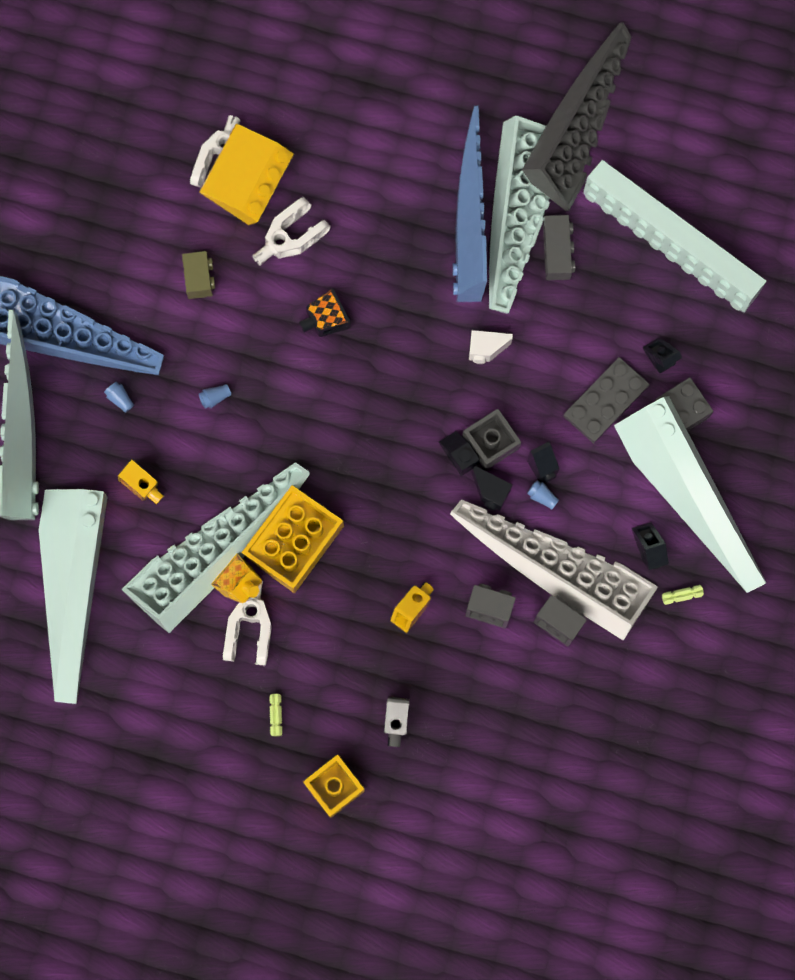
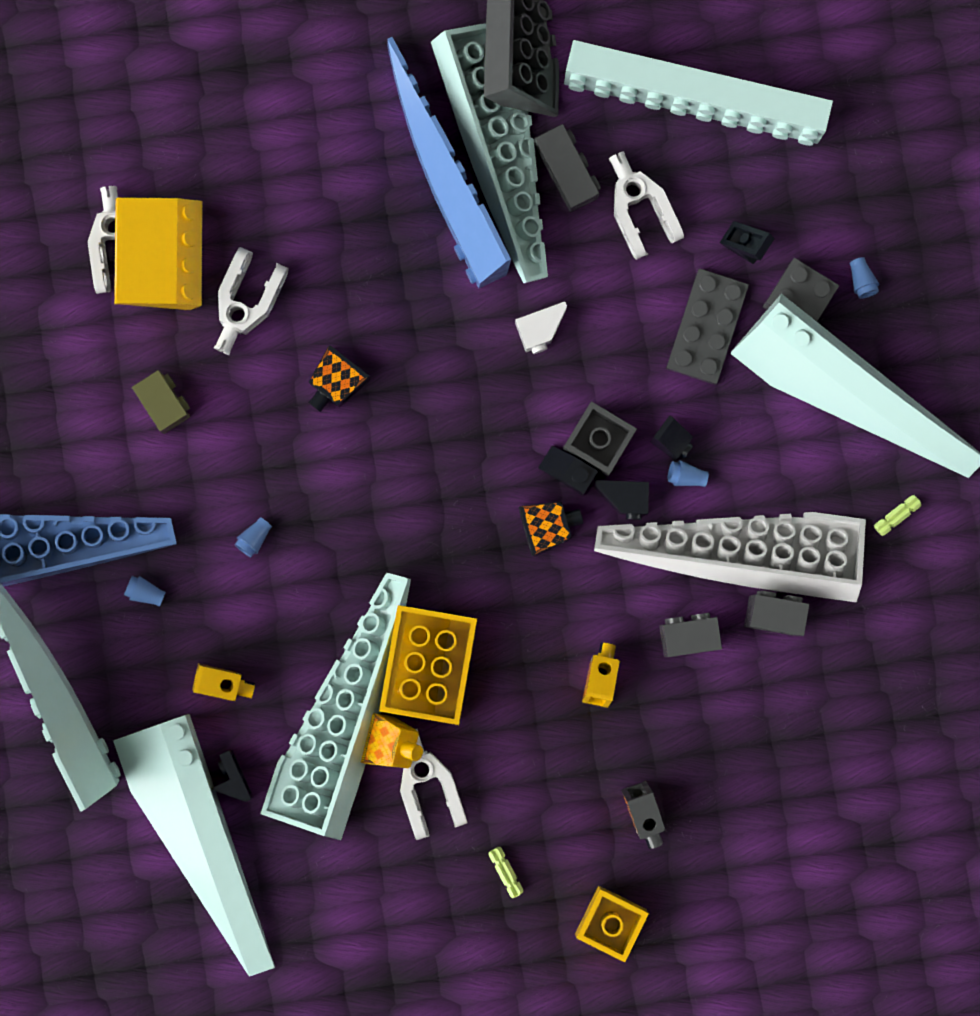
camera: 25 degrees left, 10 degrees up
black slope [632,522,669,570] -> none
none -> black slope [211,749,254,802]
none -> torso [518,502,584,556]
none -> white piece [609,151,684,260]
none -> medium blue cone [850,257,879,299]

